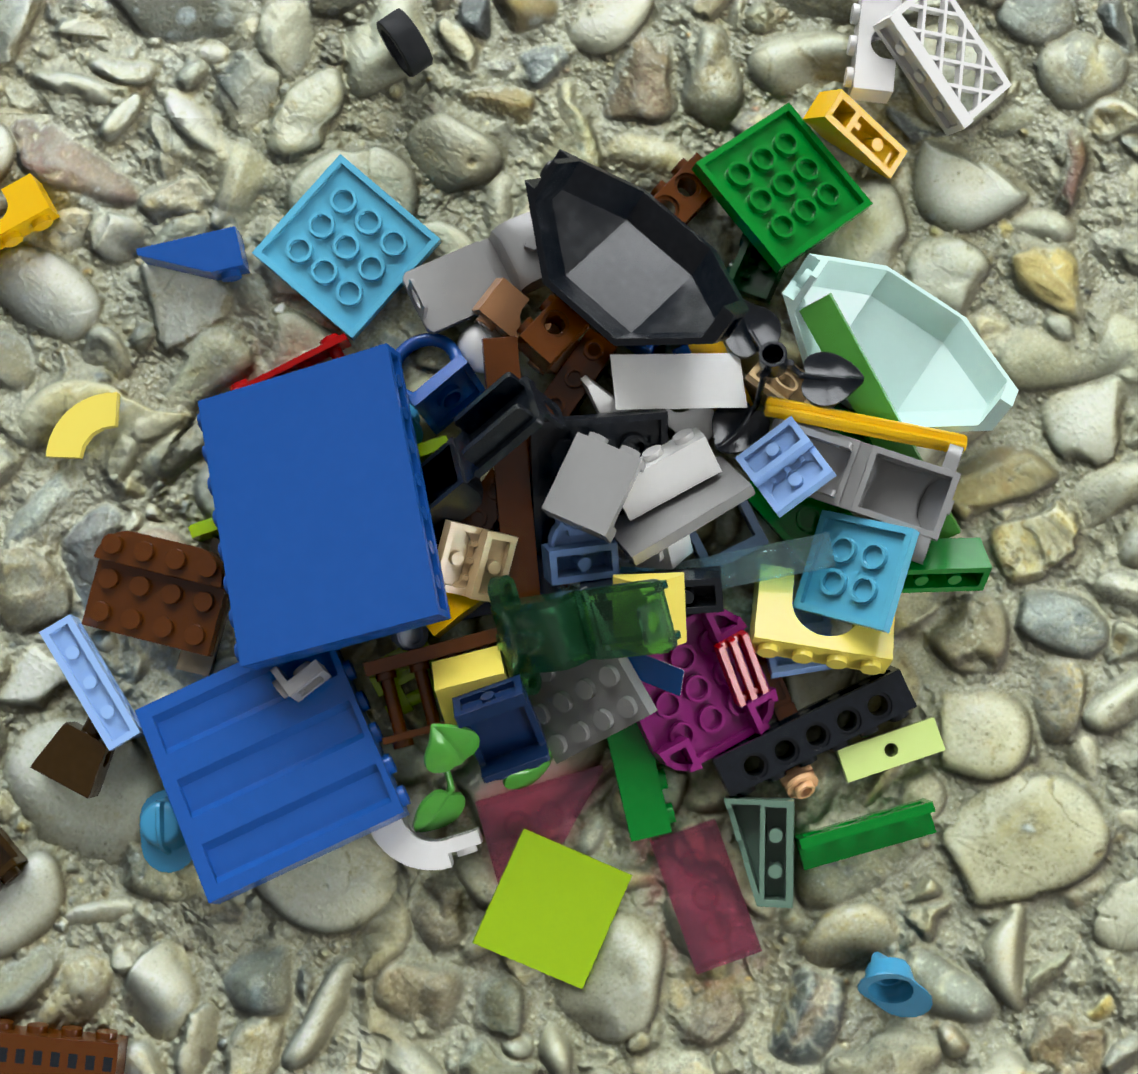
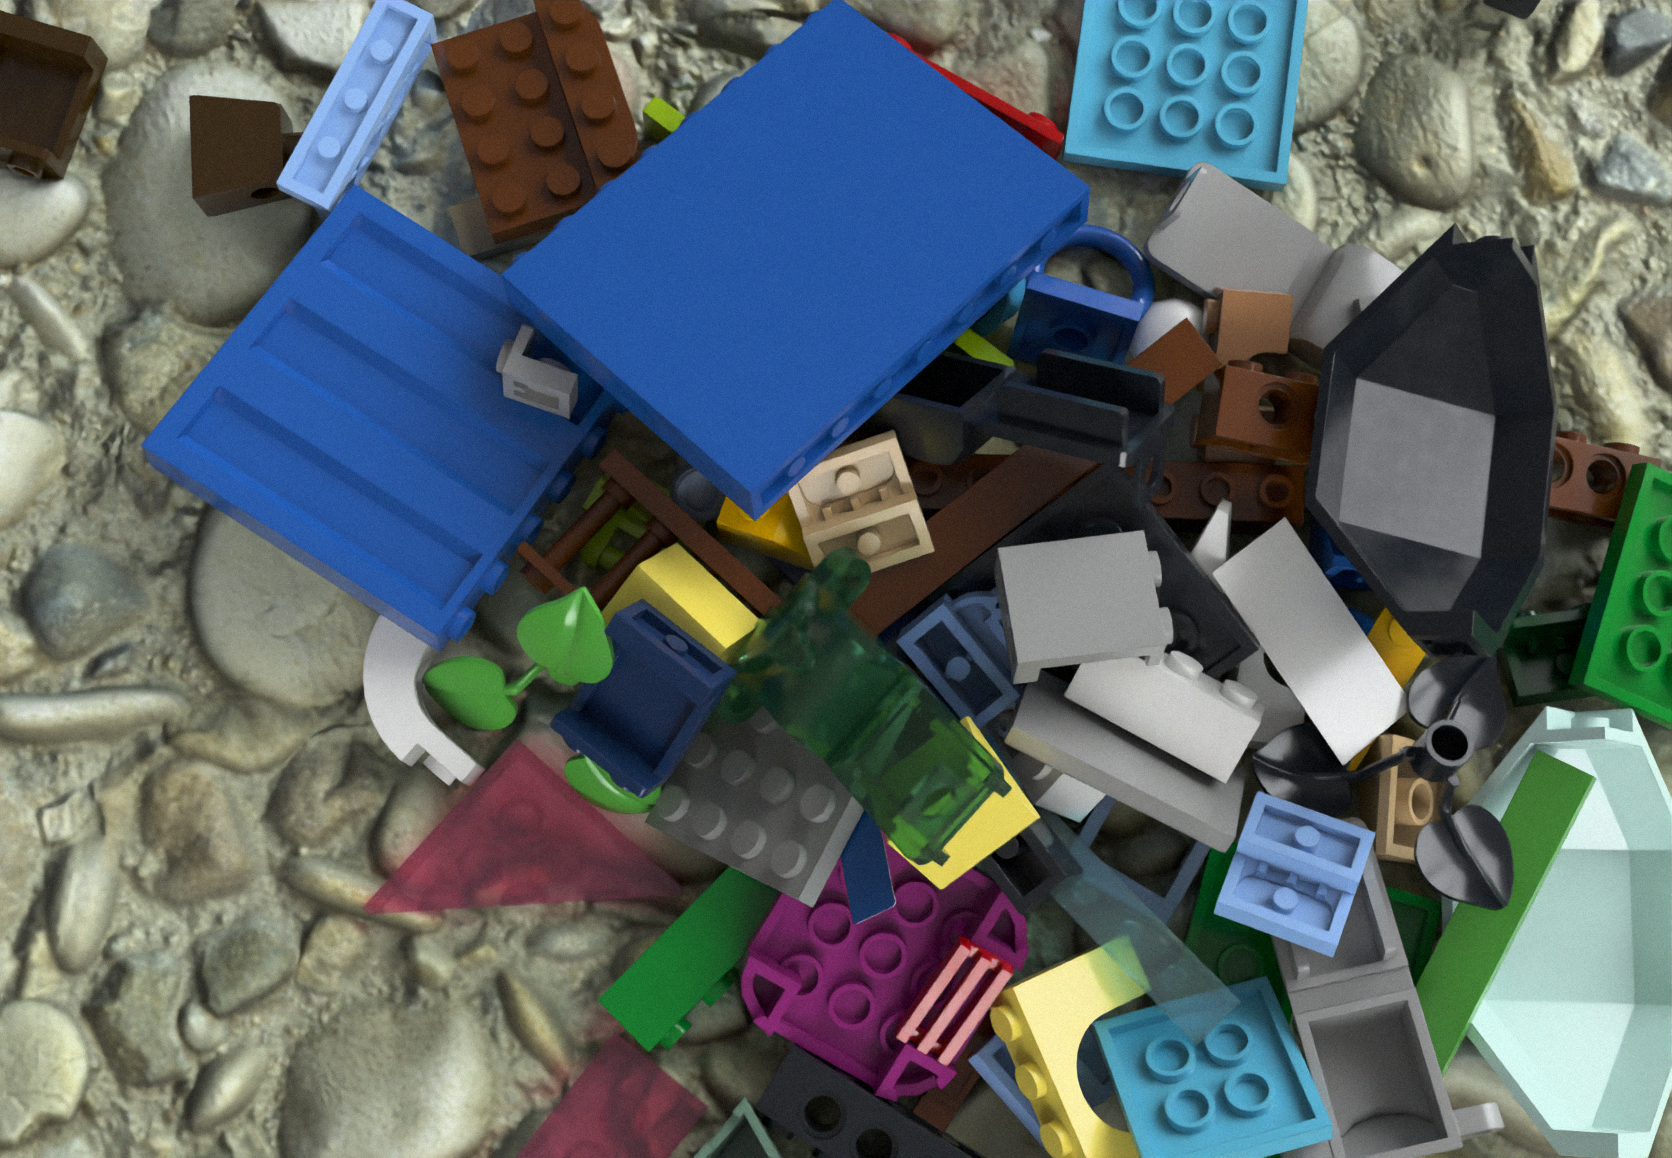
camera: 55 degrees right, 5 degrees down
dark azure piece [139,790,191,873] -> none
lime piece [472,828,632,989] -> none
yellow axle [764,396,968,453] -> none

